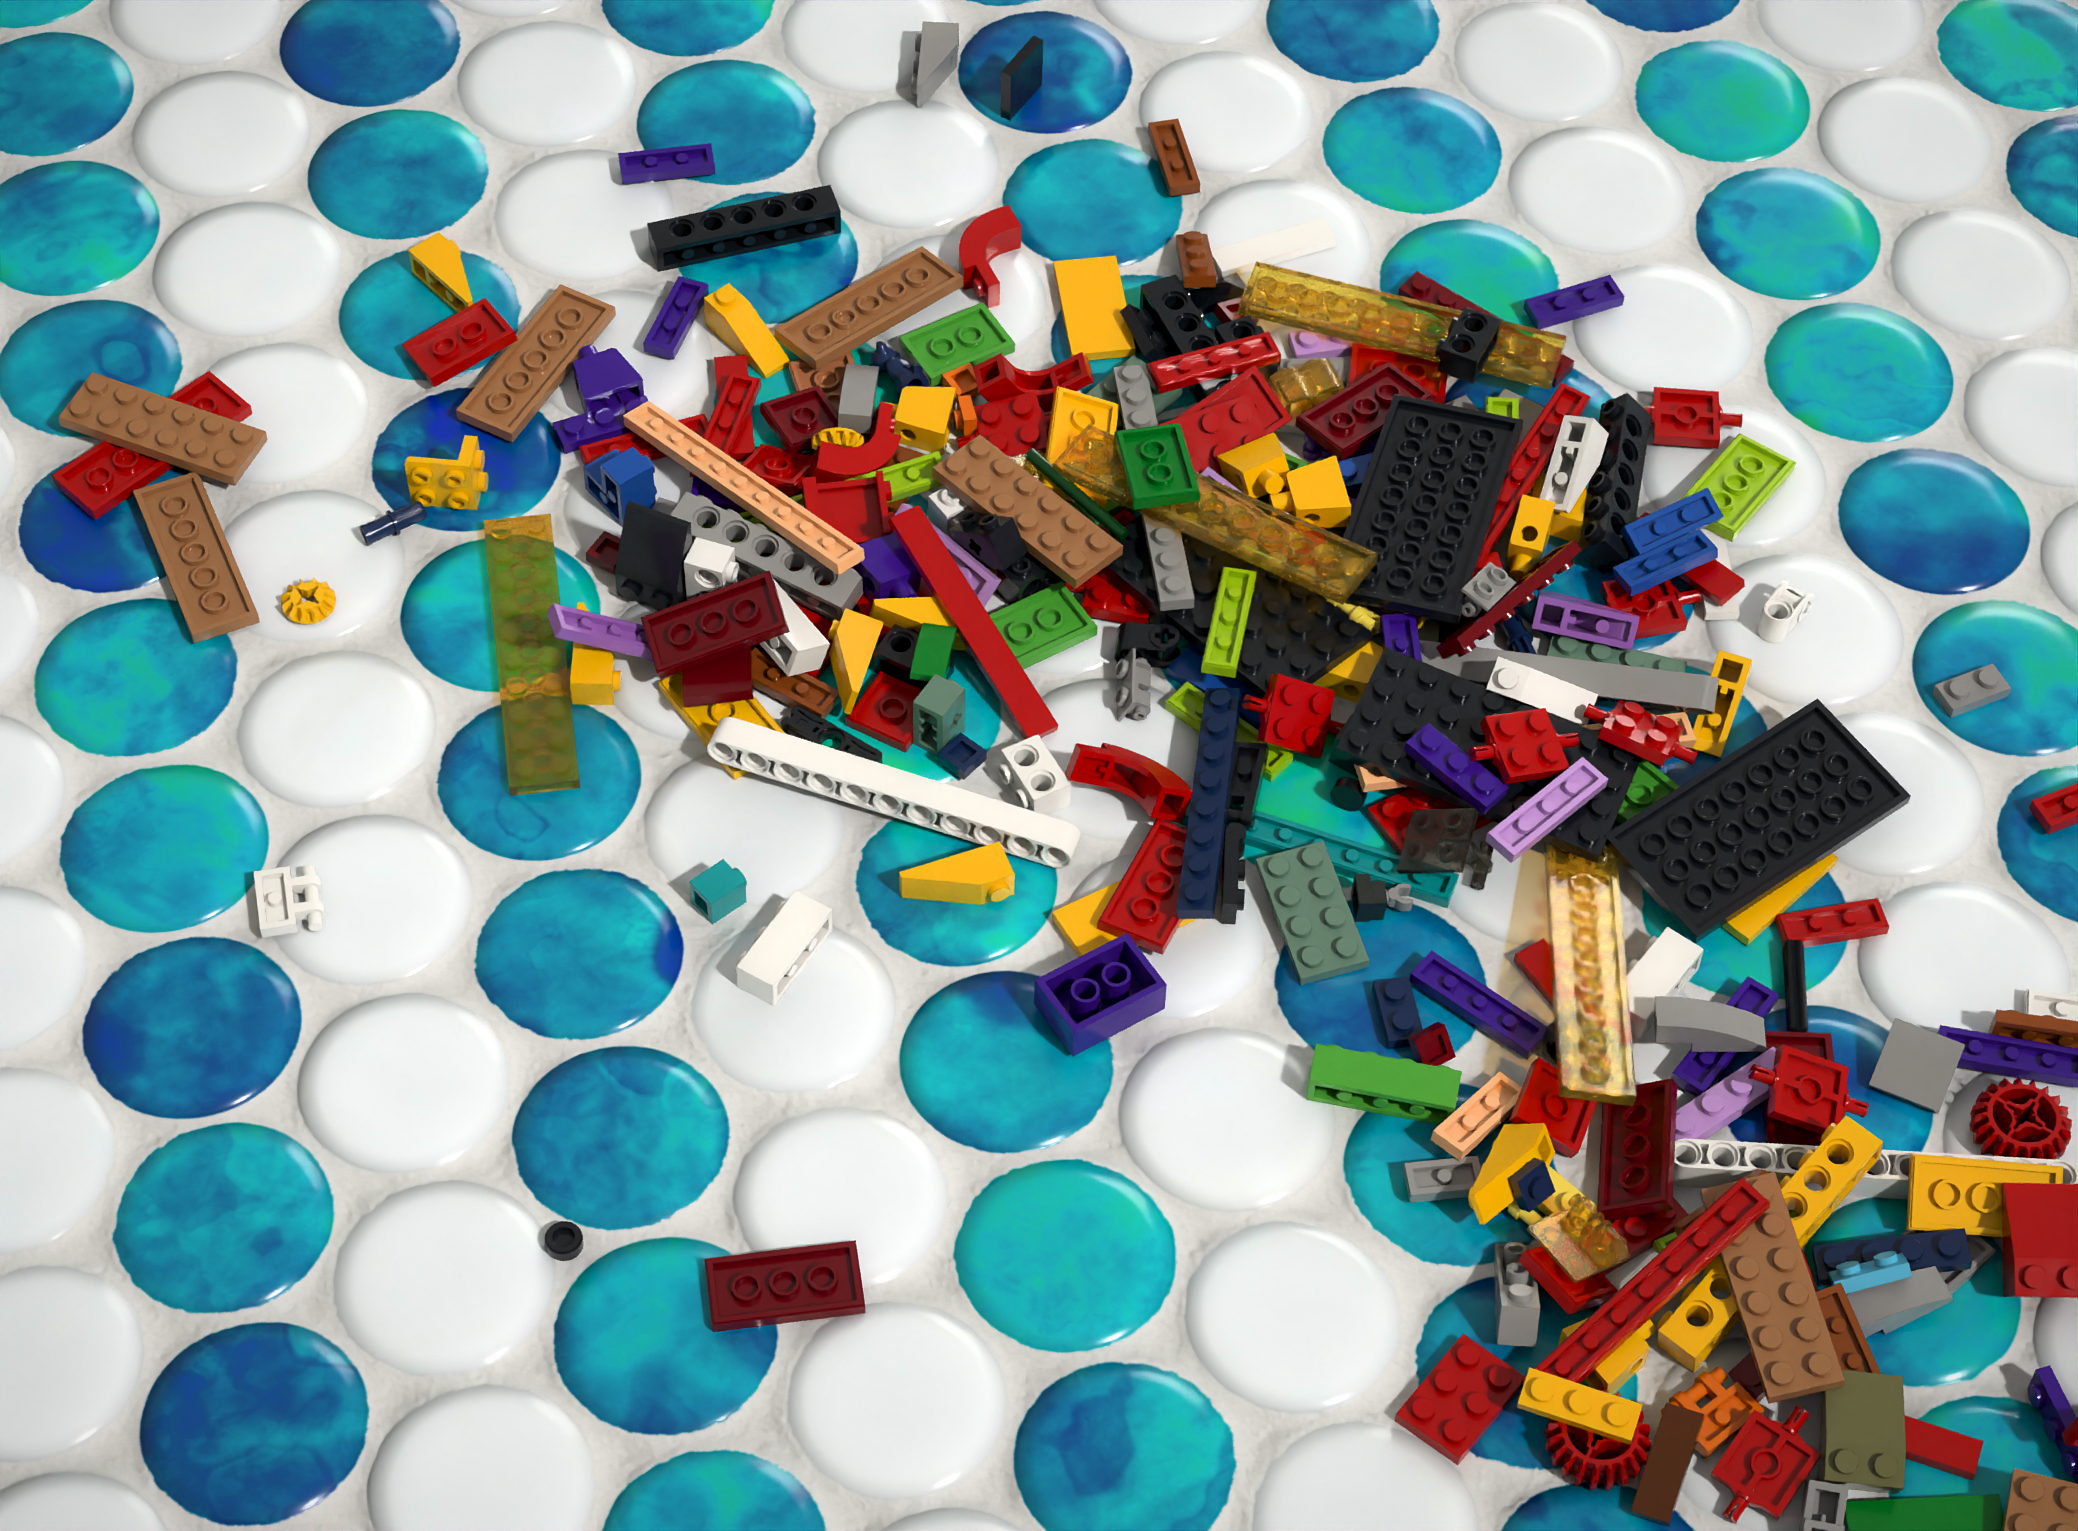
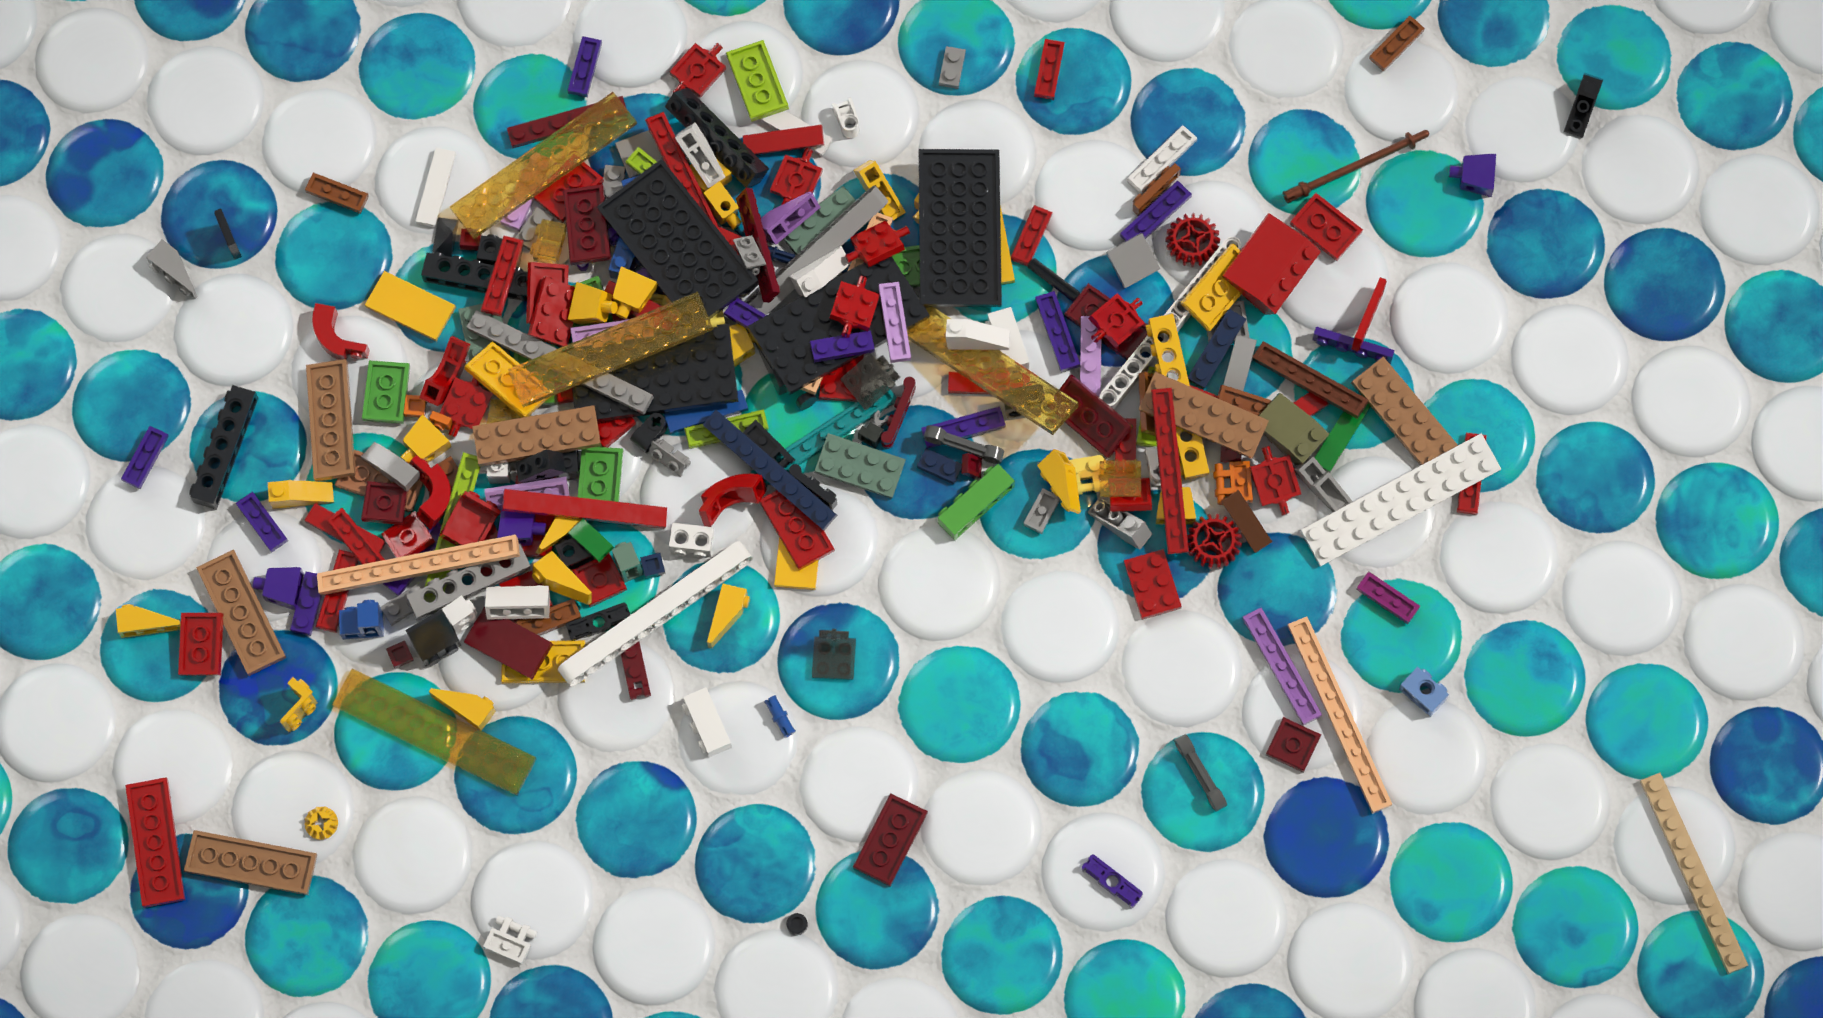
camera: 50 degrees left, 20 degrees up
medium nougat plate [58,372,268,486] -> none
dark blue axle [359,501,427,546] -> none
medium lavender plate [547,603,653,661] -> none
dark red tile [641,570,790,679] -> none
teal brick [689,859,747,924] -> none
yellow gear [811,427,864,450] -> none
dark blue animal [869,341,929,396] -> none
dark green bar [1025,448,1129,541] -> none
dark purple brick [1034,933,1167,1056] -> none
green tile [1114,423,1200,510] -> none
black plate [1120,304,1171,362] -> none
dark orange plate [1176,231,1216,288] -> none
lime tile [1201,566,1257,678] -> none
red plate [1242,674,1345,758] -> none
light nougat plate [1431,1071,1522,1161] -> none
black brick [1435,307,1502,384] -> none
dark blue plate [1508,1158,1556,1212] -> none
red plate [1509,1057,1600,1158] -> none
yellow plate [1517,1367,1643,1445] -> none
blue plate [1613,529,1718,597] -> none
blue plate [1620,488,1724,557] -> none
light grey slope [1653,996,1766,1052] -> none
medium azure plate [1828,1251,1912,1294] -> none
none -> dark red plate [621,641,651,700]
none -> blue pin [764,695,796,738]
none -> clear smoke plate [812,629,856,680]
none -> dark red plate [881,377,916,449]
none -> dark grey piece [923,425,1004,464]
none -> white slope [946,319,1010,350]
none -> copper plate [1252,341,1368,419]

